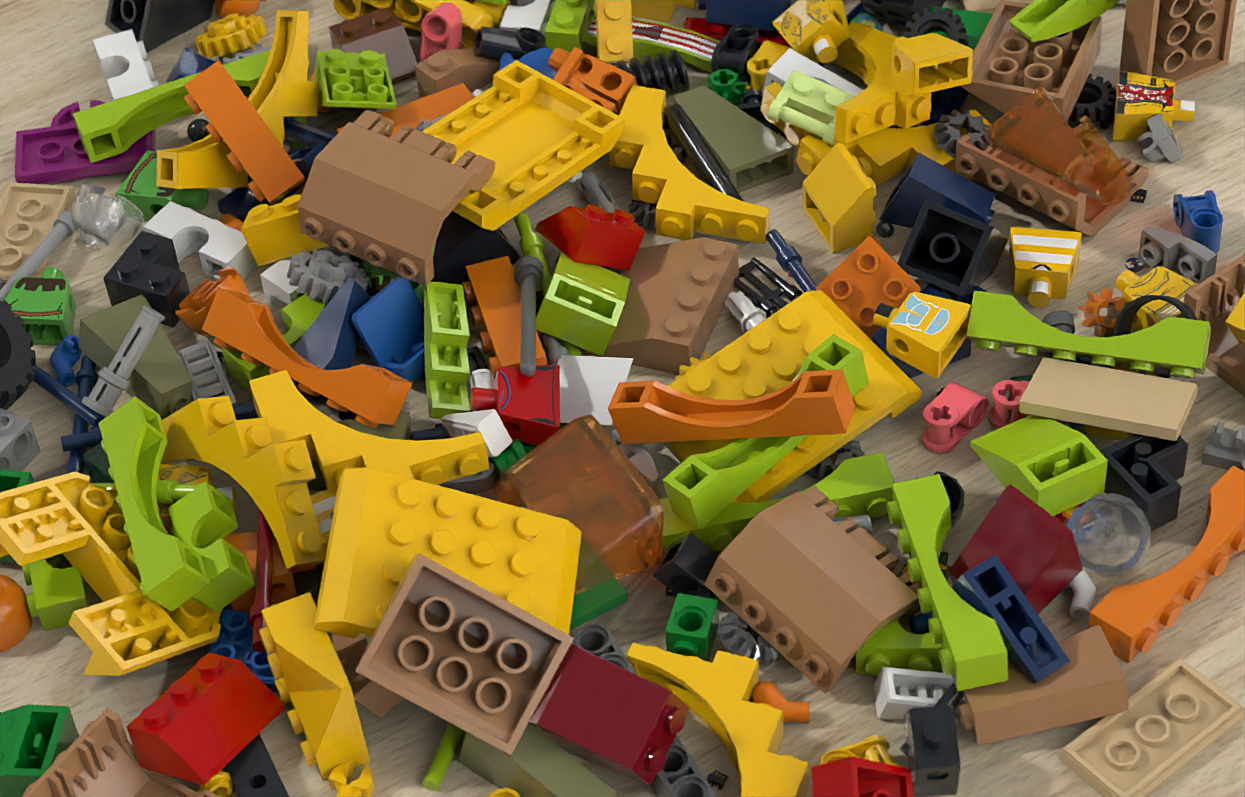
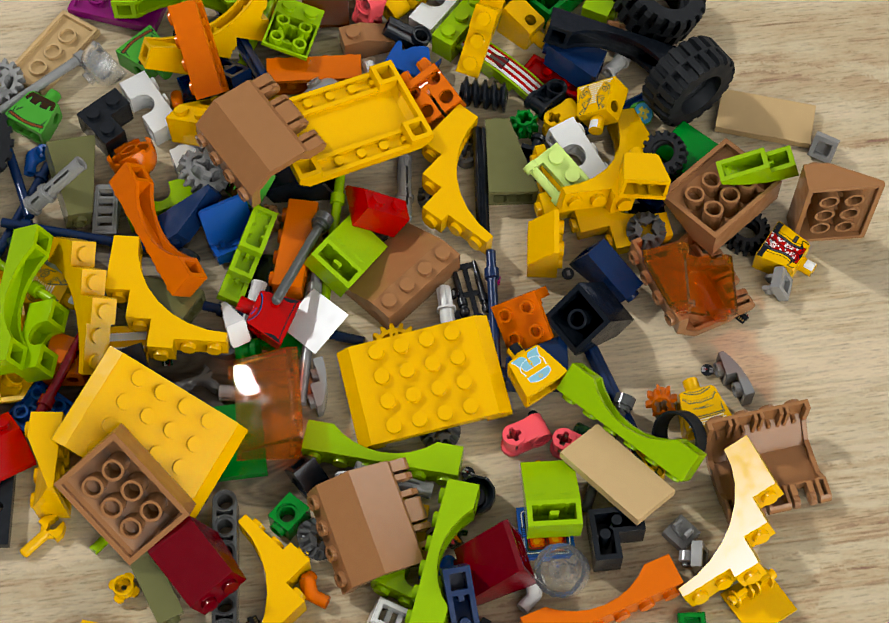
camera: 20 degrees right, 15 degrees up
orange arch [608,369,855,444] -> none
lime arch [662,334,869,530] -> none
yellow torso [1009,227,1082,308] -> none
blue piece [1173,190,1223,253] -> none

